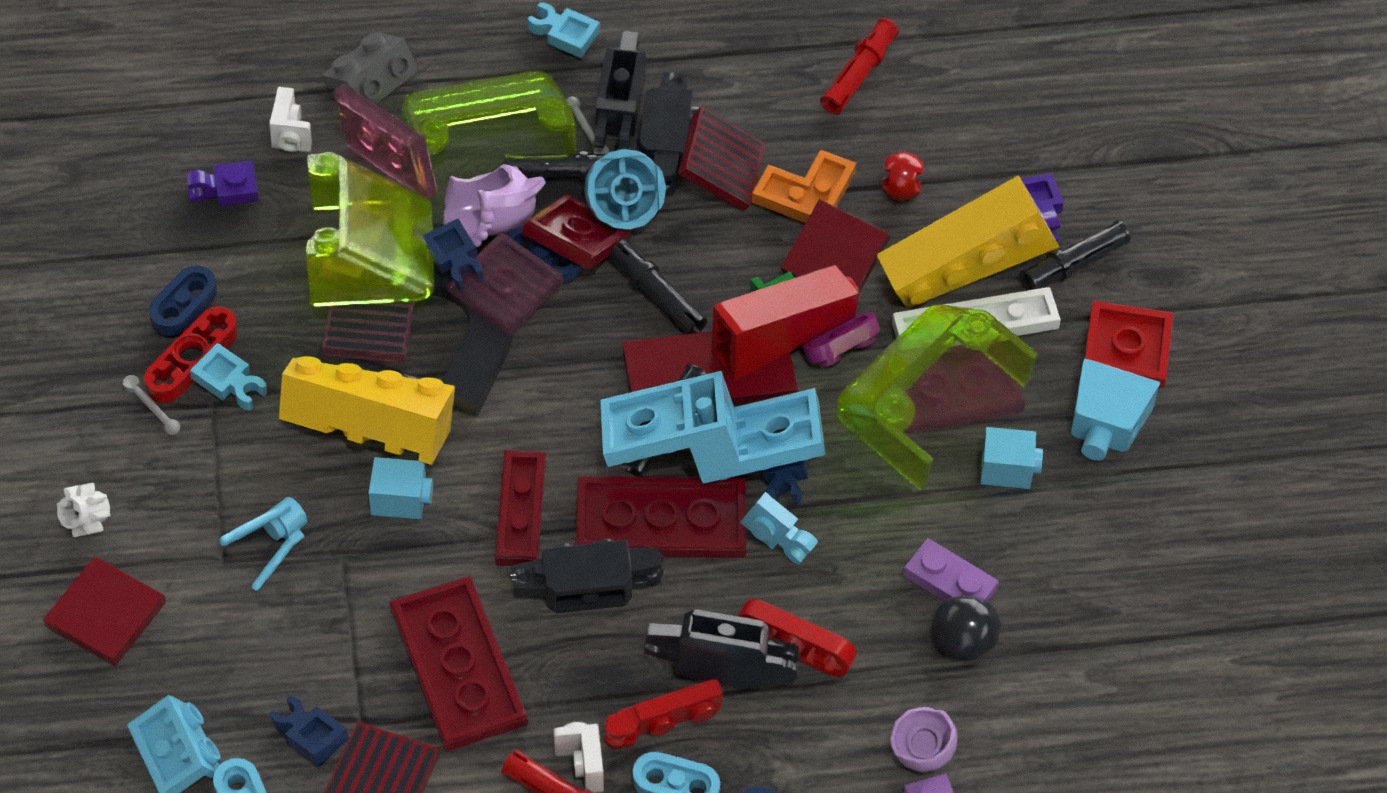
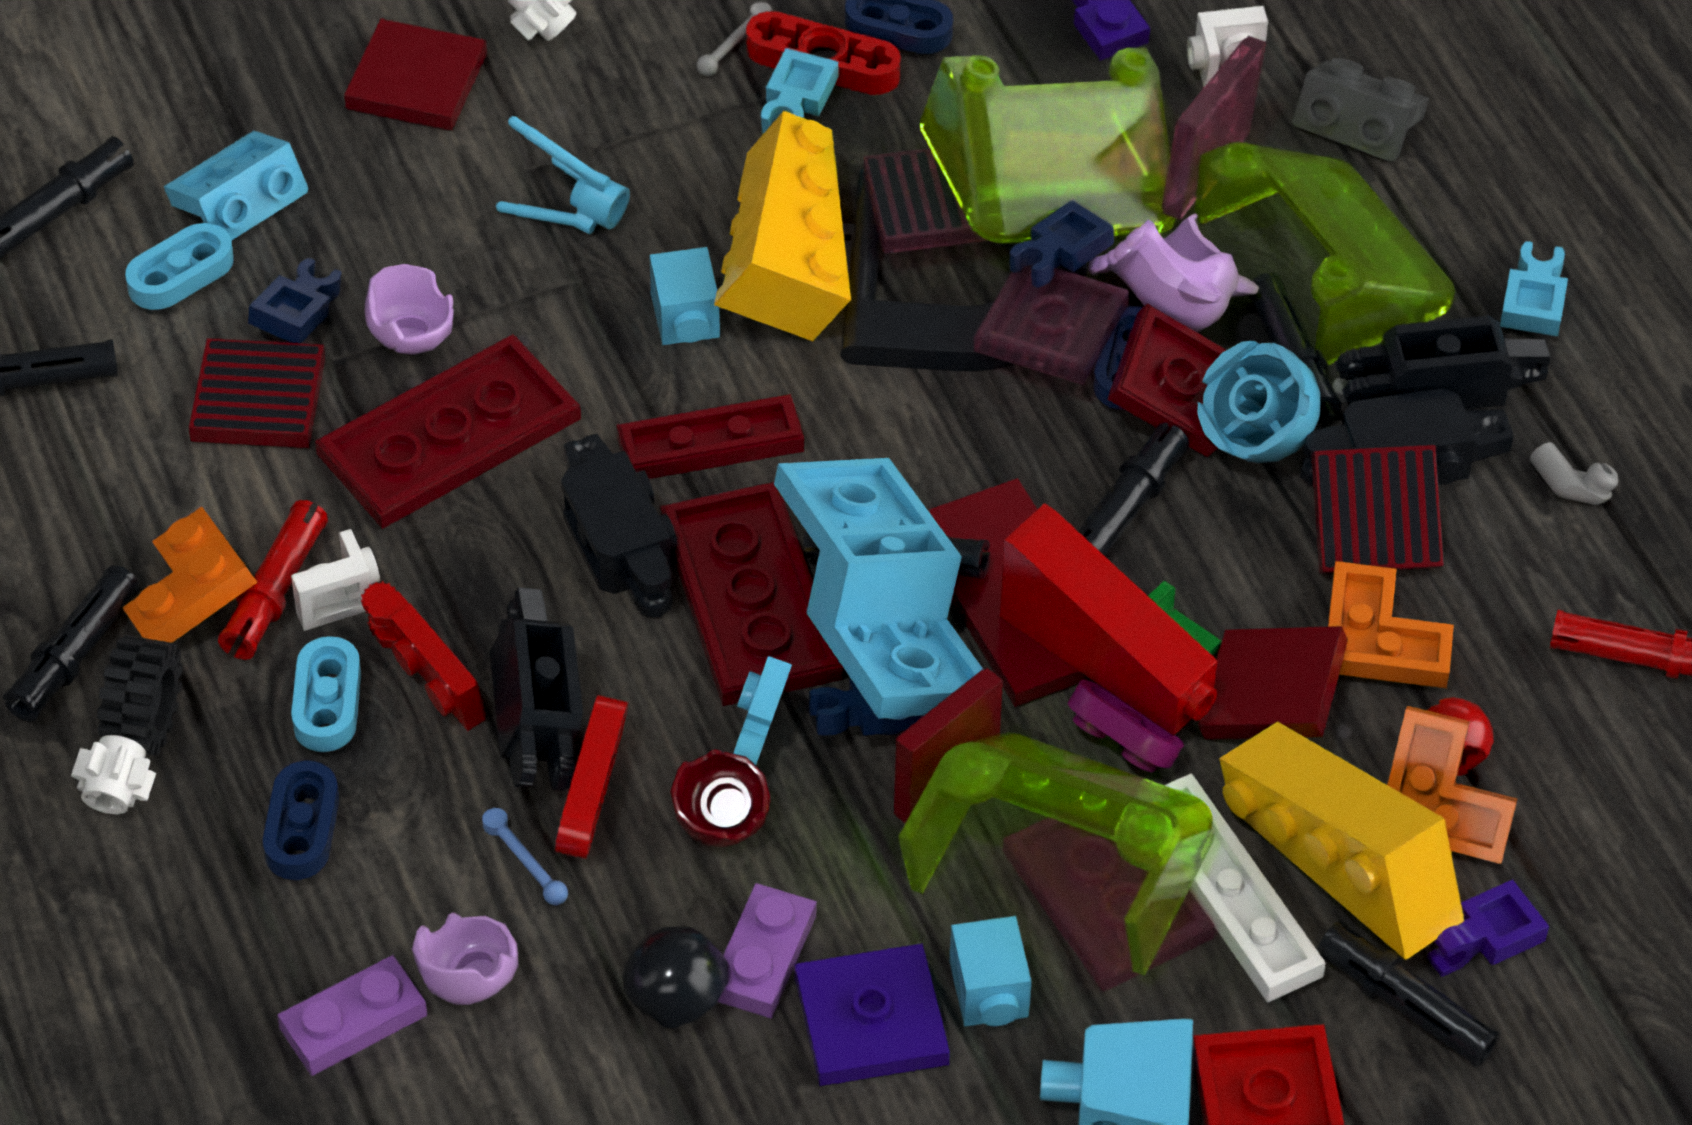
camera: 75 degrees right, 5 degrees down
none -> lavender hair [364,264,454,355]
none -> medium blue hinge [482,808,568,906]
none -> dark red hair [670,749,771,847]
none -> dark purple plate [794,943,950,1086]
none -> dark red tile [894,668,1003,827]
none -> orange plate [1387,706,1518,864]
none -> light grey arm [1530,442,1619,505]

